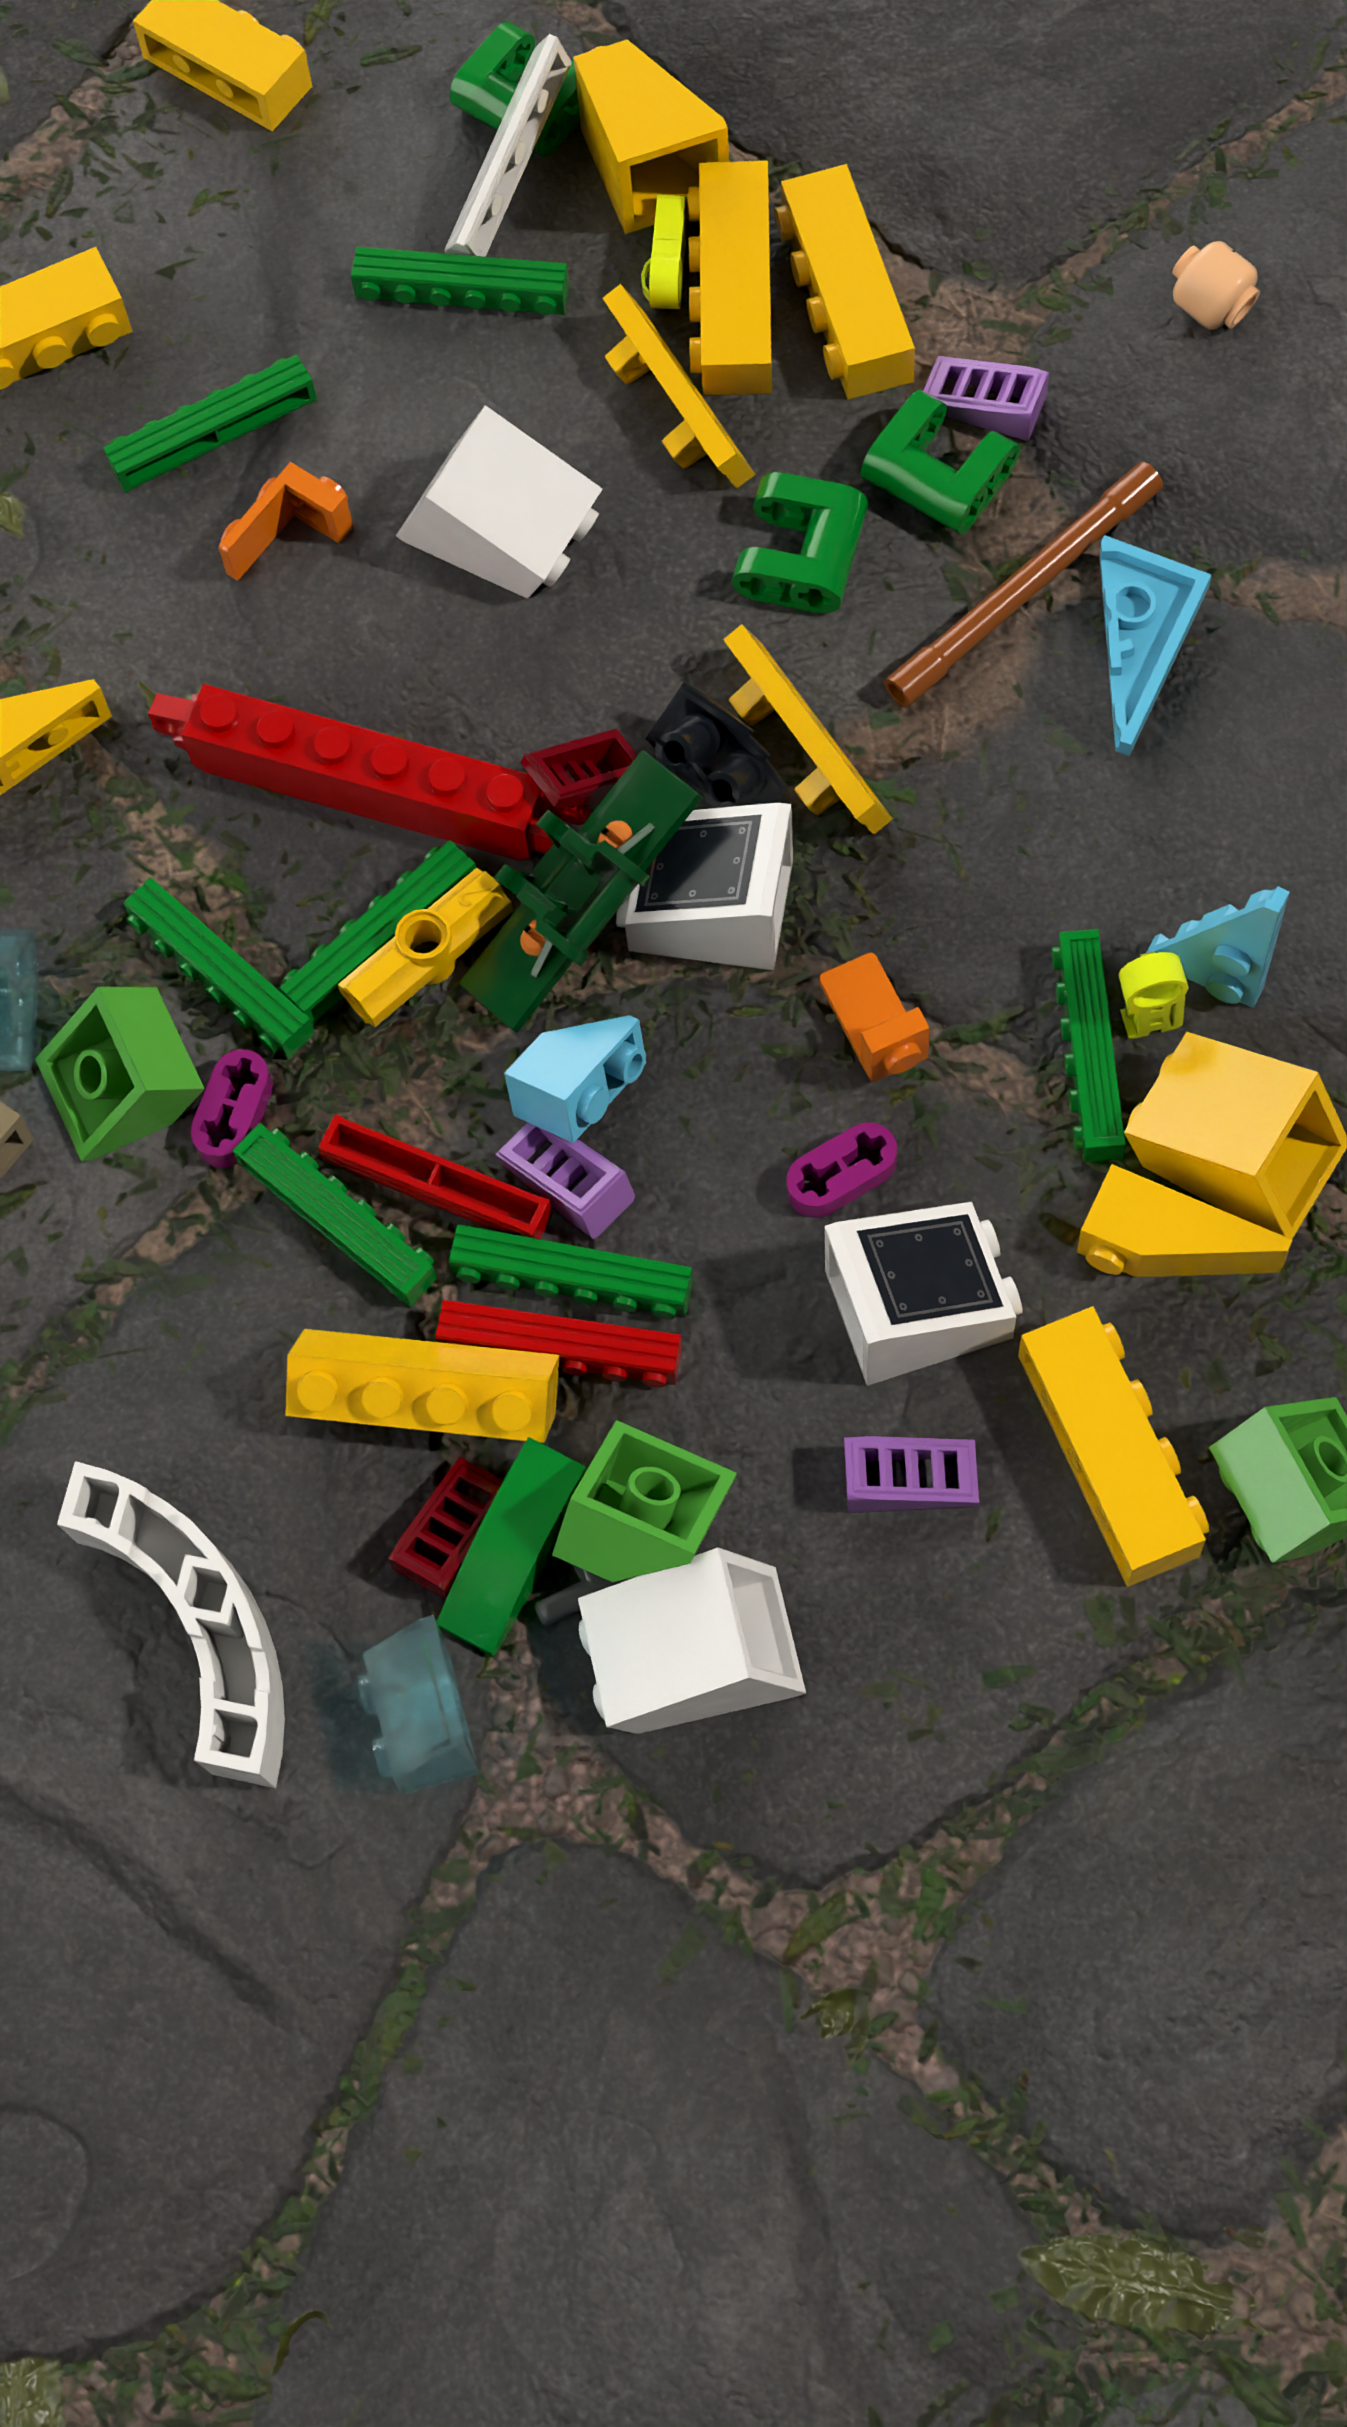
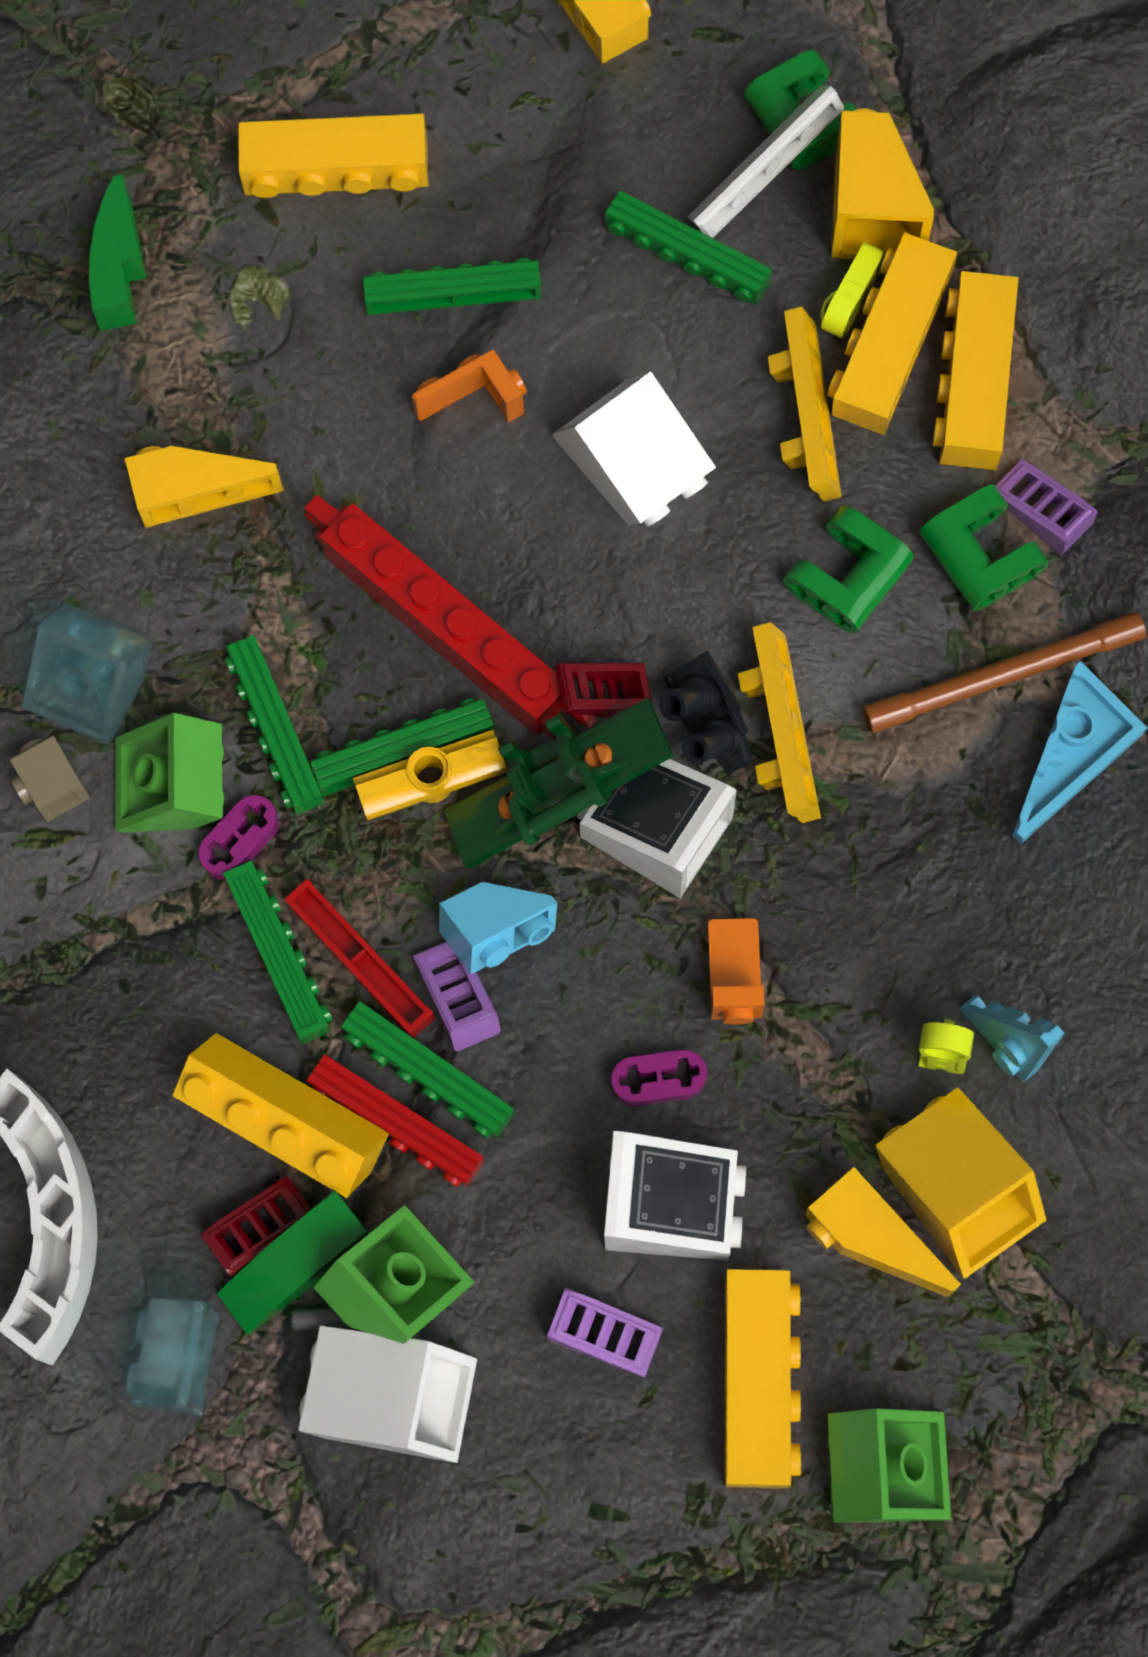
camera: 20 degrees right, 5 degrees up
green piece [1051,929,1126,1163] -> none

